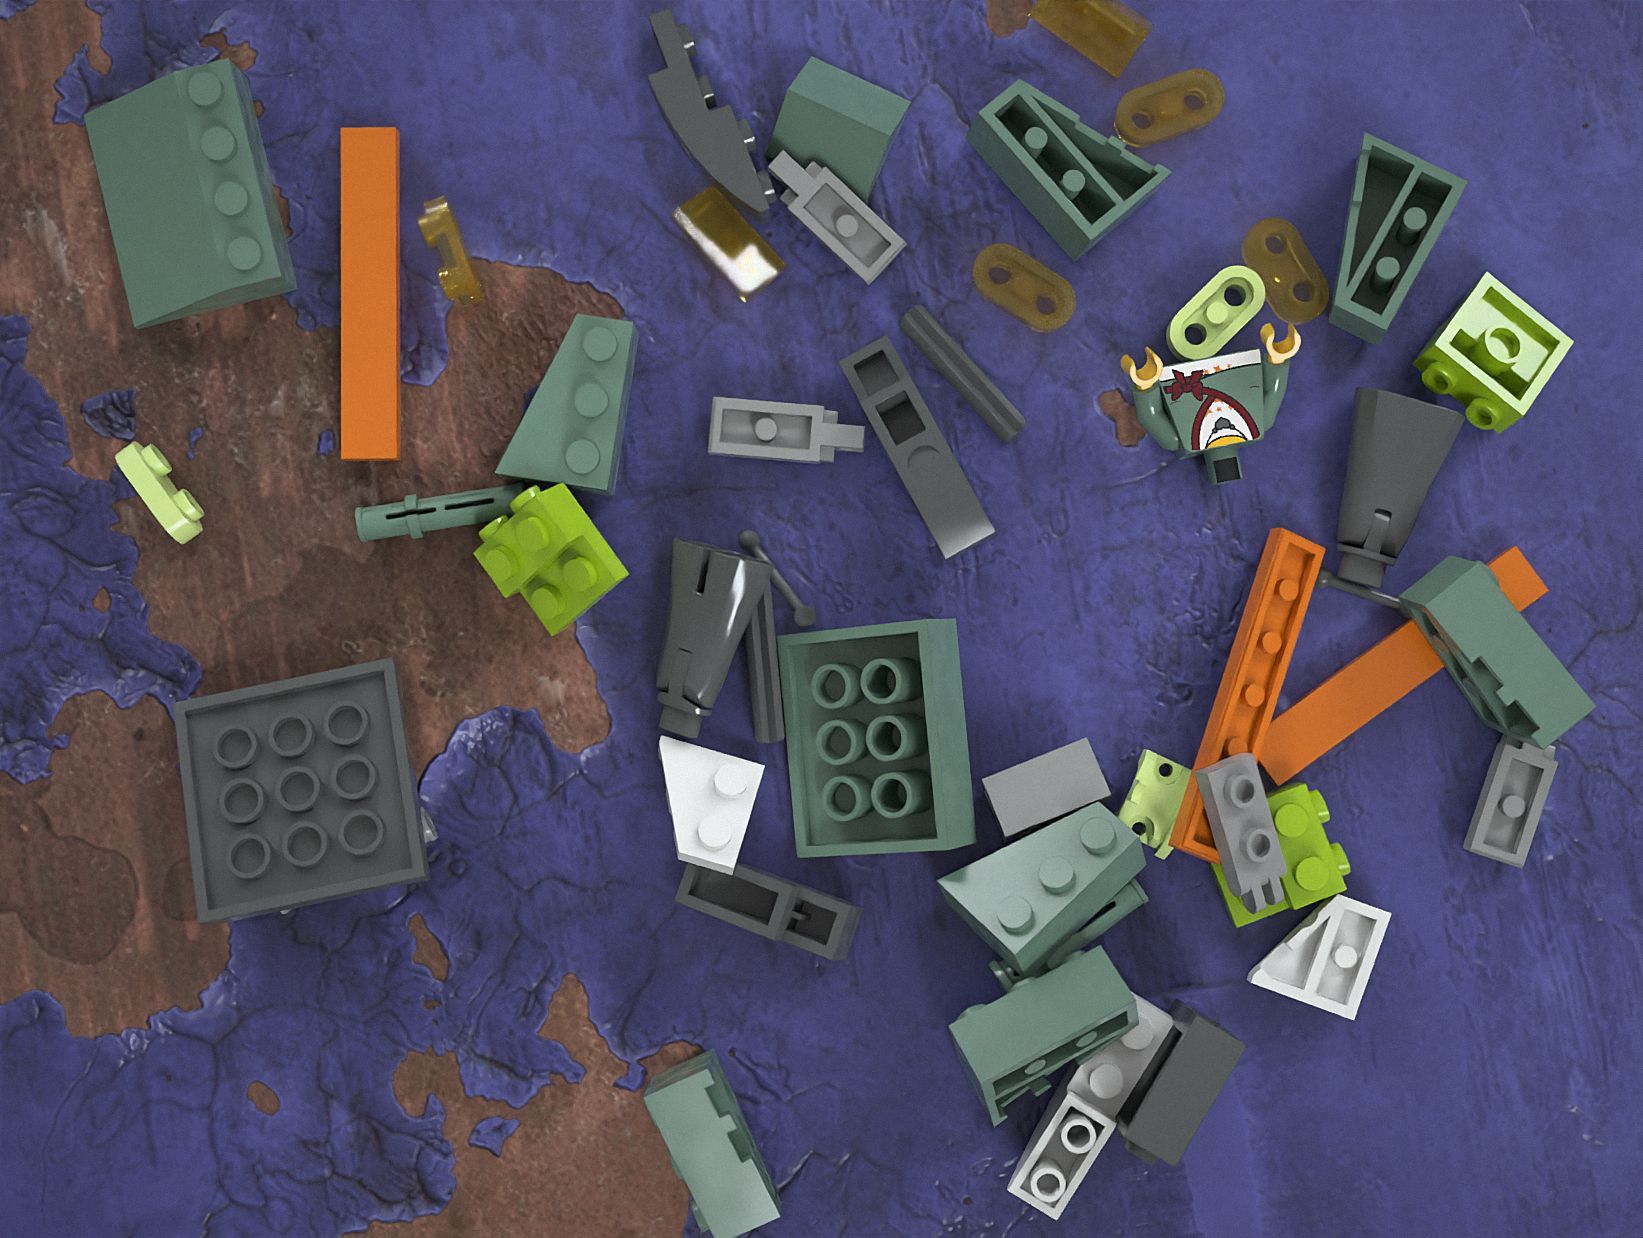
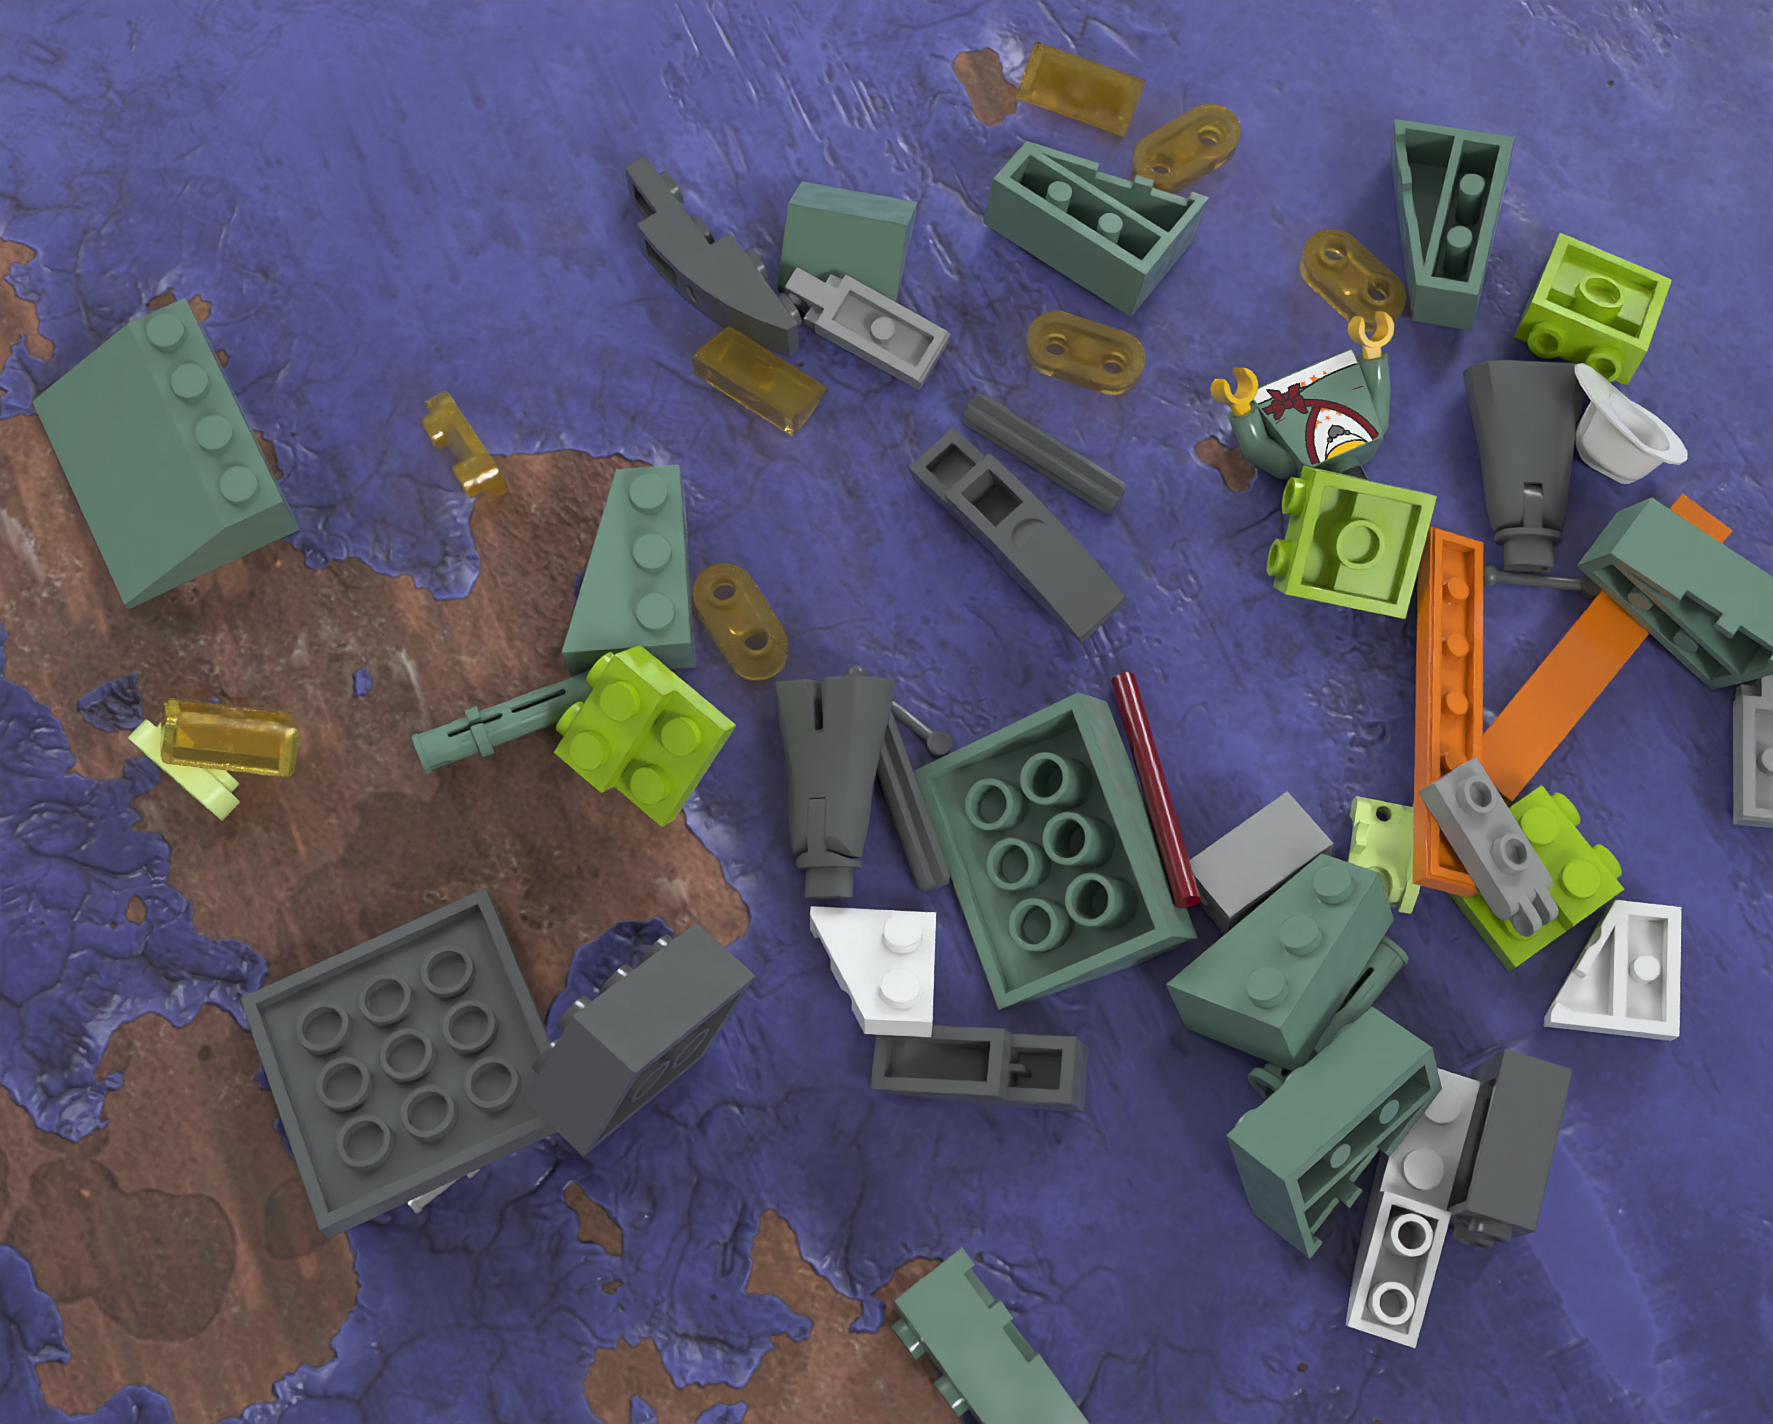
camera: 15 degrees left, 15 degrees down
orange tile [341,127,401,461] -> none
light grey hinge [708,397,866,464] -> none
yellowish green plate [1166,265,1265,362] -> none
none -> clear yellow slope [160,697,301,777]
none -> dark grey brick [523,923,756,1157]
none -> clear yellow plate [693,563,789,680]
none -> dark red bar [1111,672,1201,908]
none -> lime plate [1267,466,1437,619]
none -> white piece [1575,363,1688,484]

